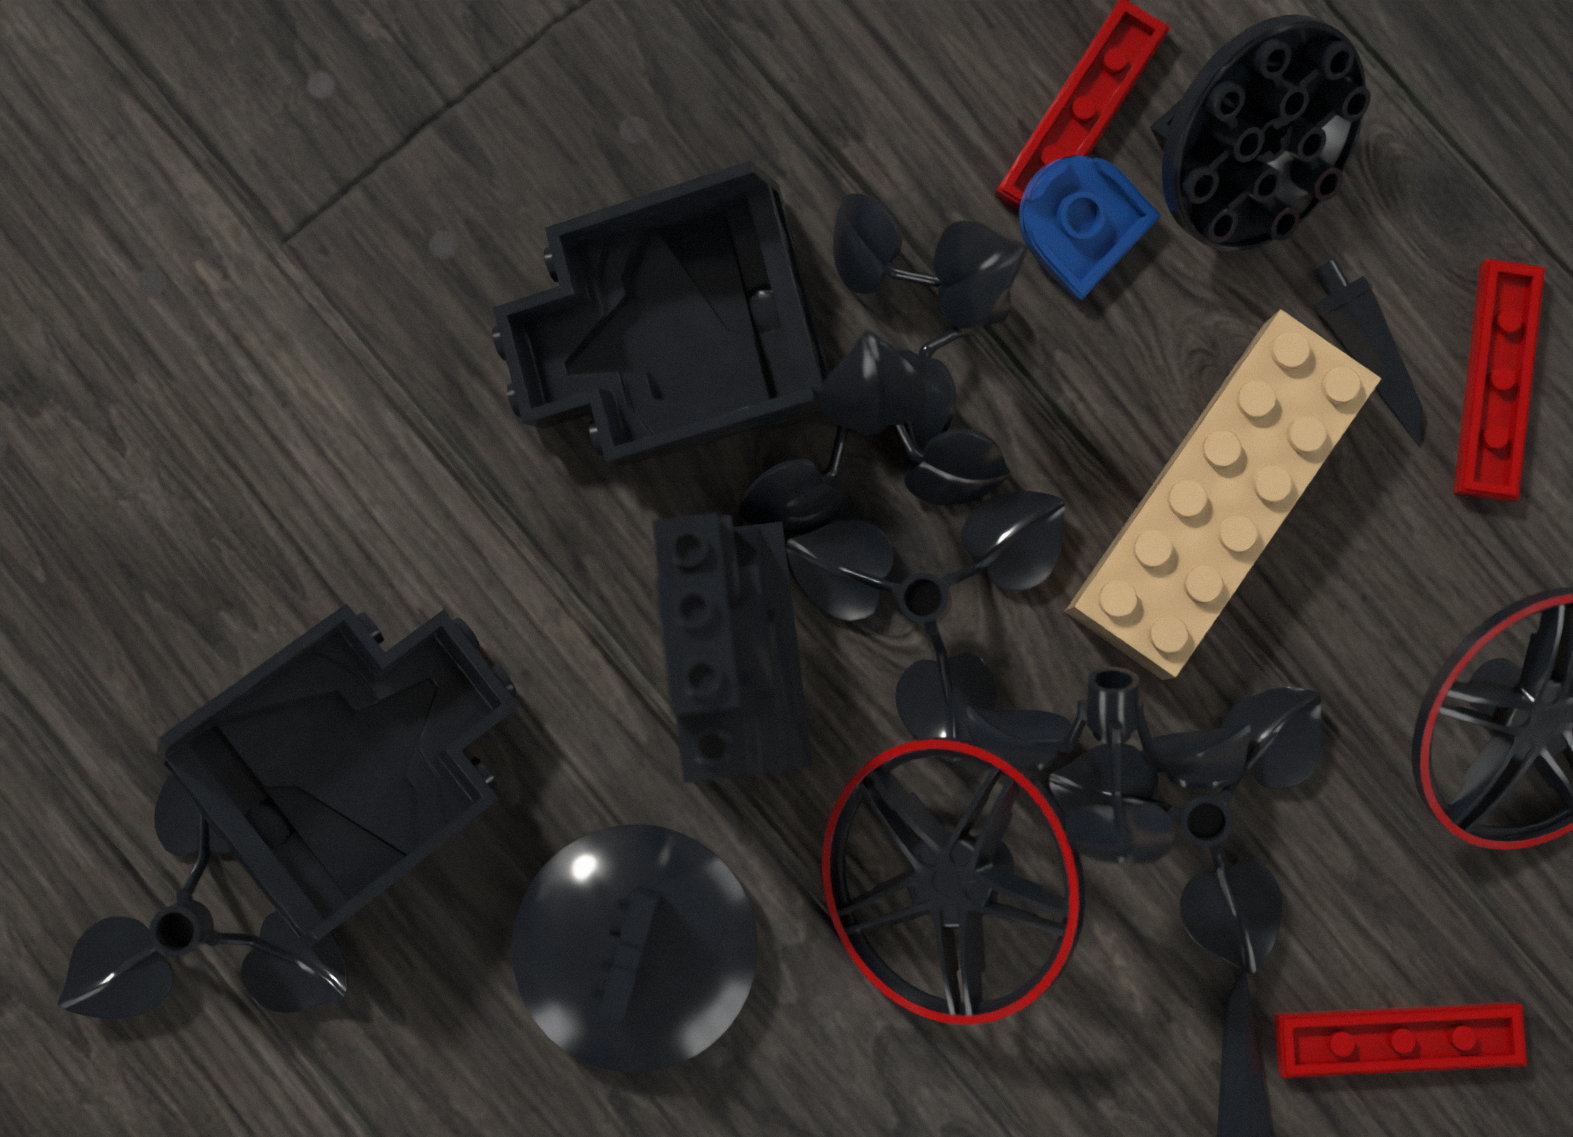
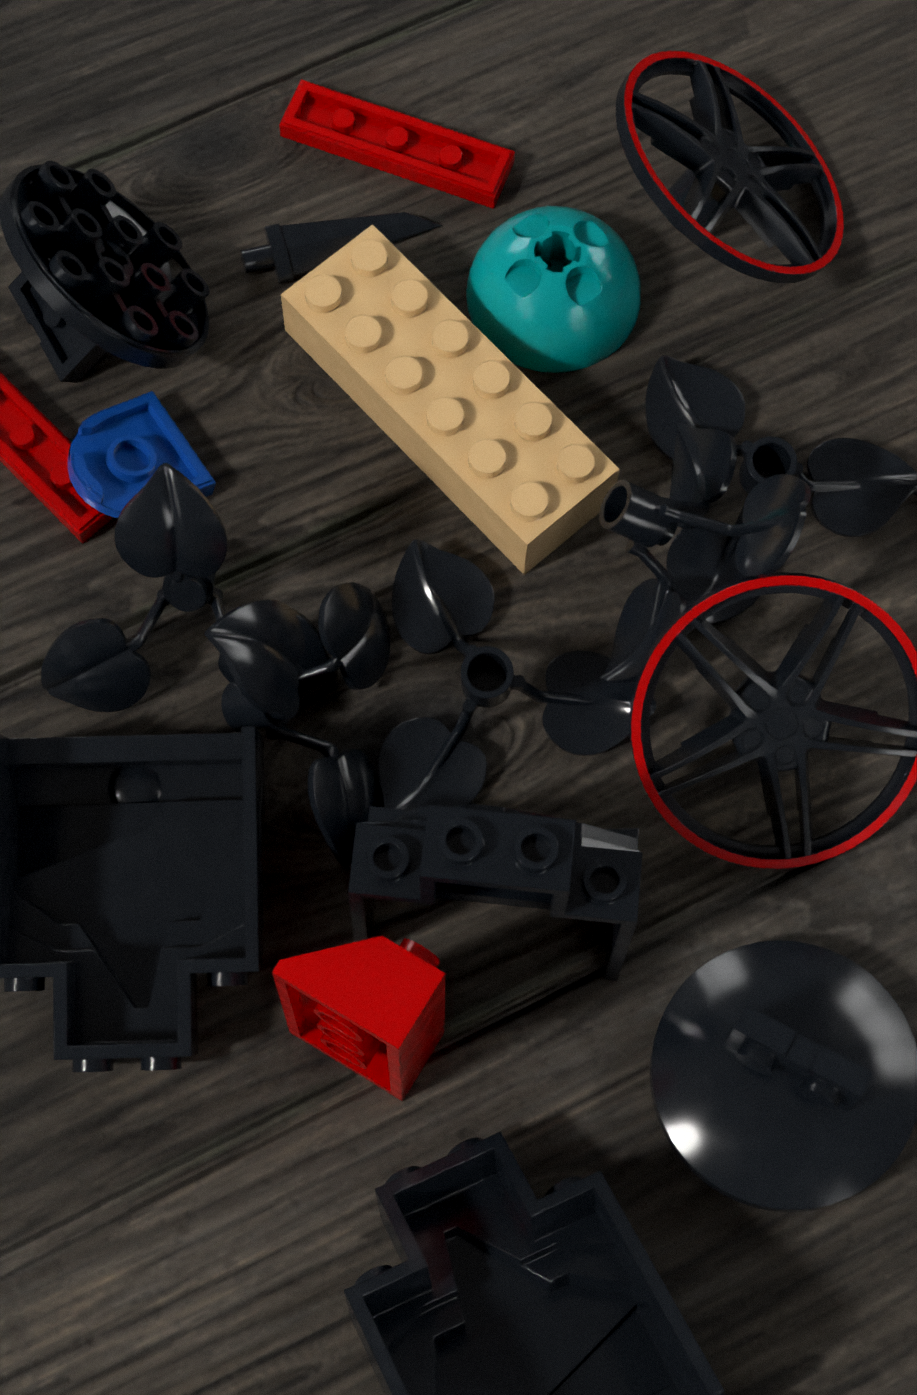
camera: 75 degrees left, 15 degrees down
none -> red slope [272,935,446,1101]
none -> teal piece [466,206,641,373]

